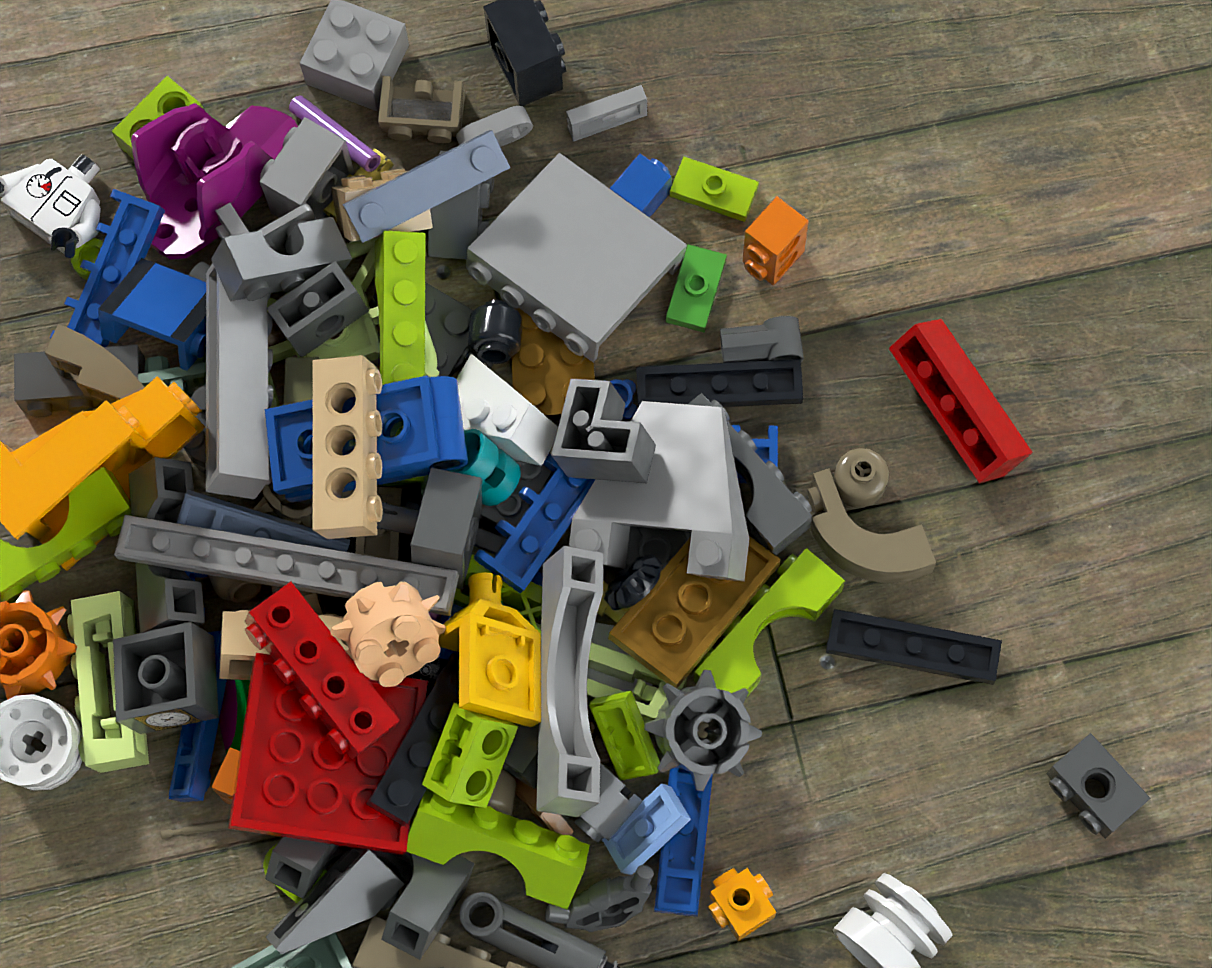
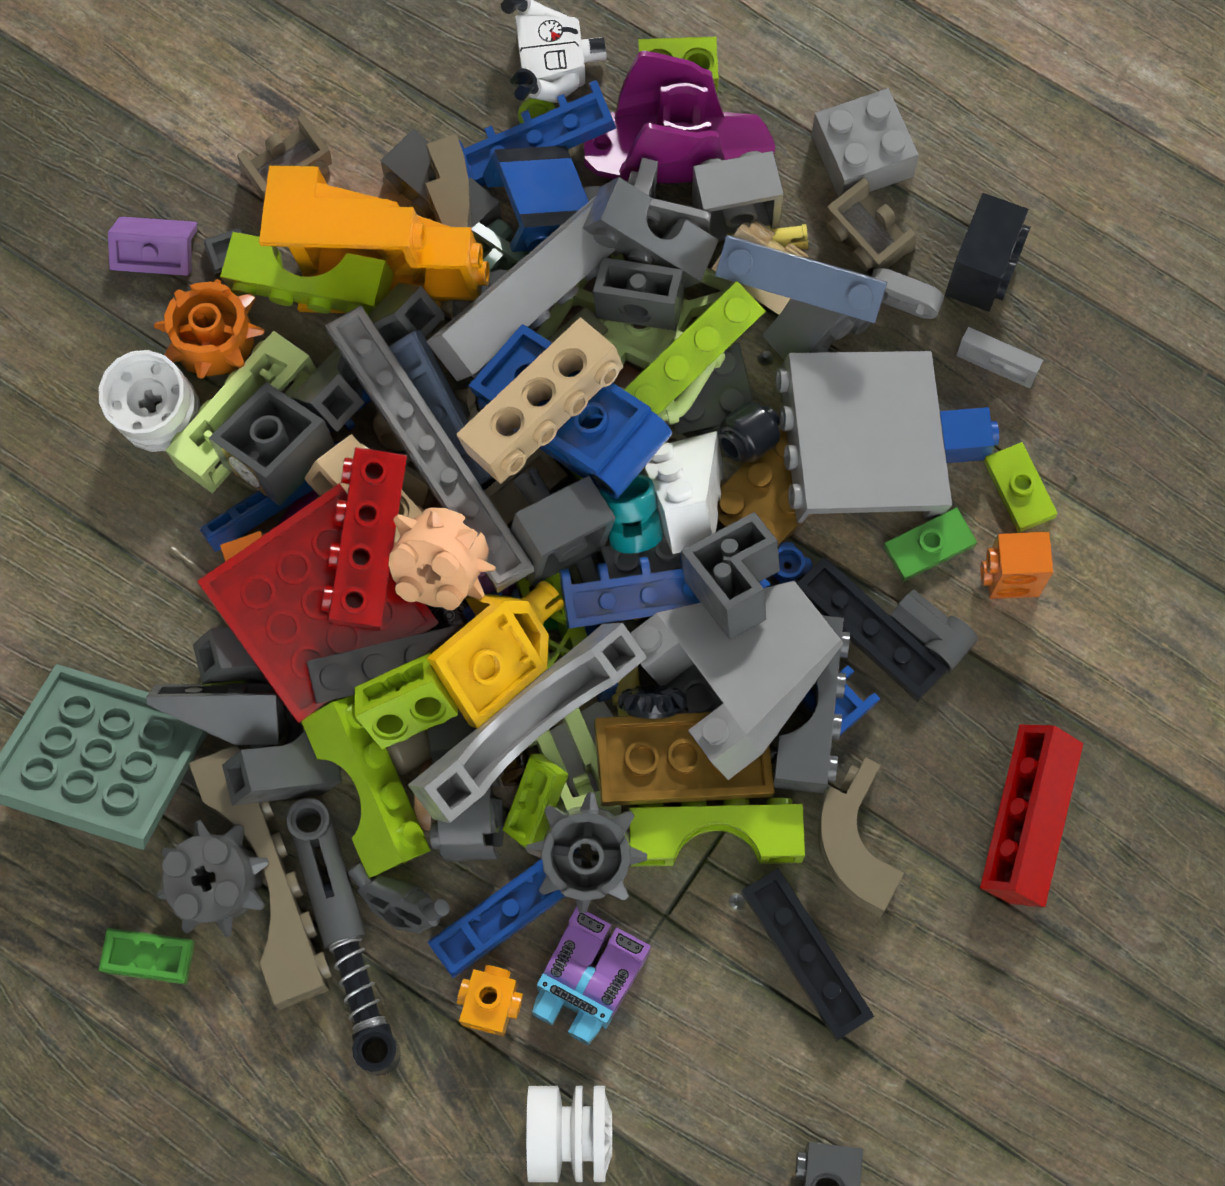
camera: 45 degrees right, 0 degrees up
medium lavender piece [289,95,381,172] -> none
light blue plate [602,783,691,875] -> none
dark tan head [833,448,889,508] -> none
none -> hips [532,906,651,1045]

